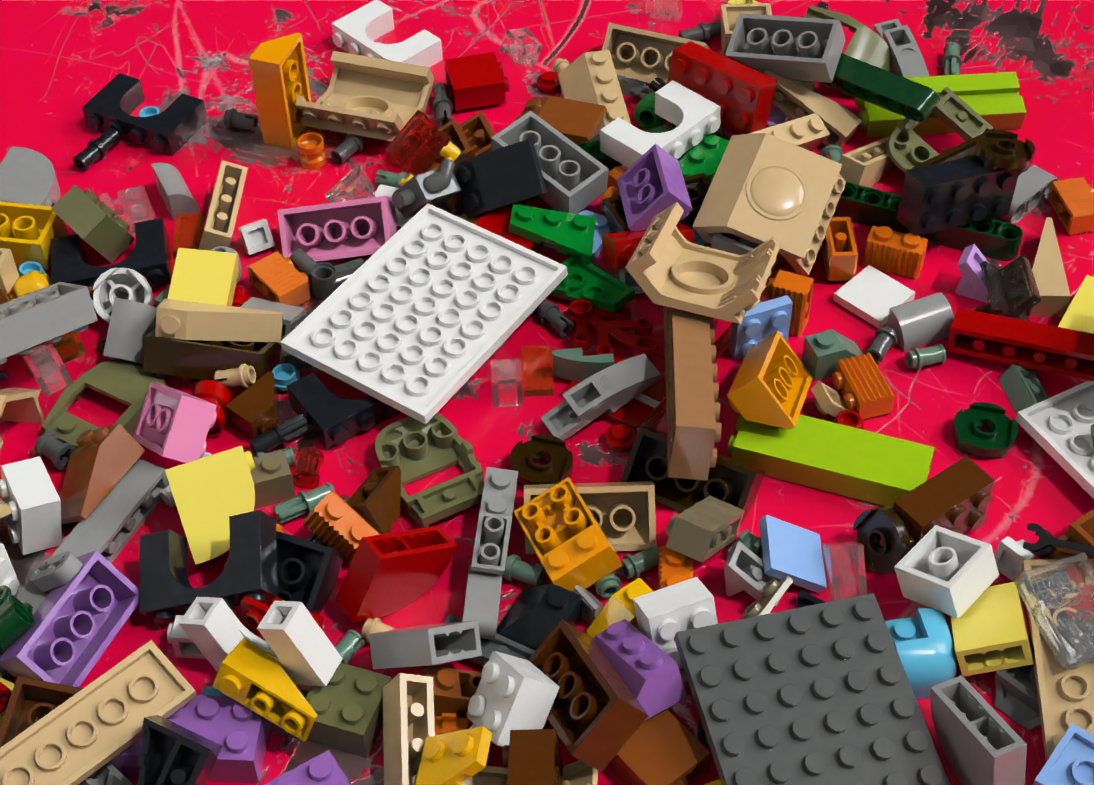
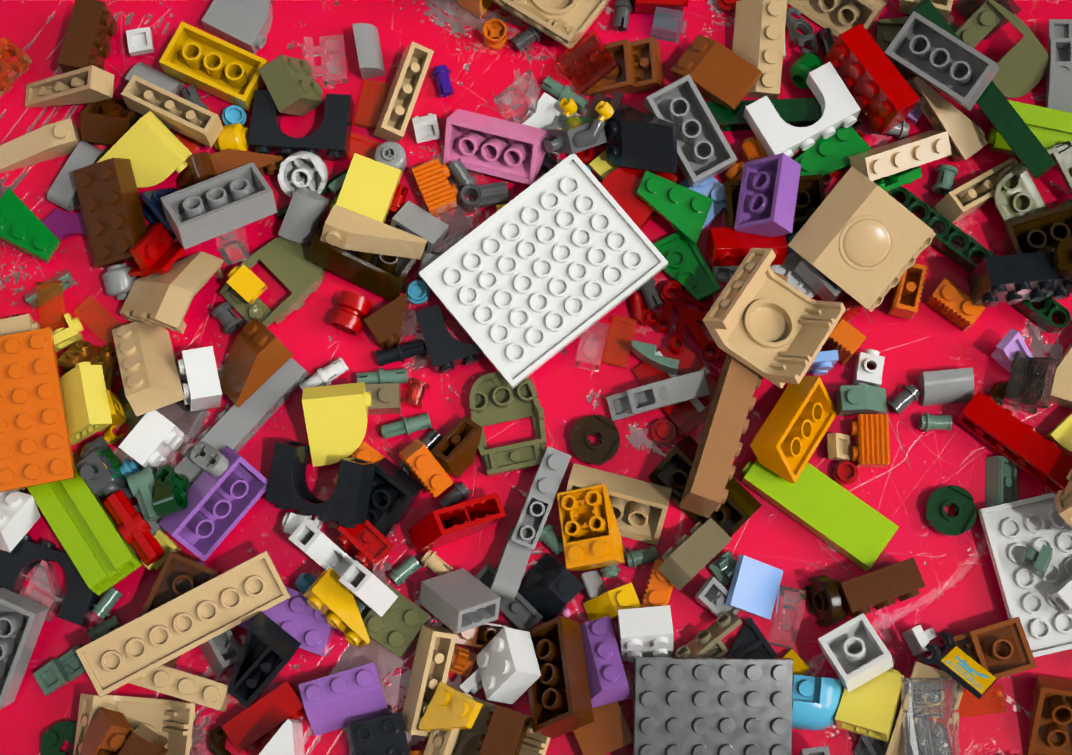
camera: 15 degrees right, 30 degrees up
bright pink slope [133,381,217,463] -> none
tan pin [214,363,256,388] -> none
white tile [833,265,915,329] -> none
none -> yellow brick [227,264,268,305]
none -> dark purple pin [432,65,454,98]
none -> red arm [629,294,658,326]
none -> clear light blue brick [651,6,687,43]
none -> white brick [852,349,885,387]

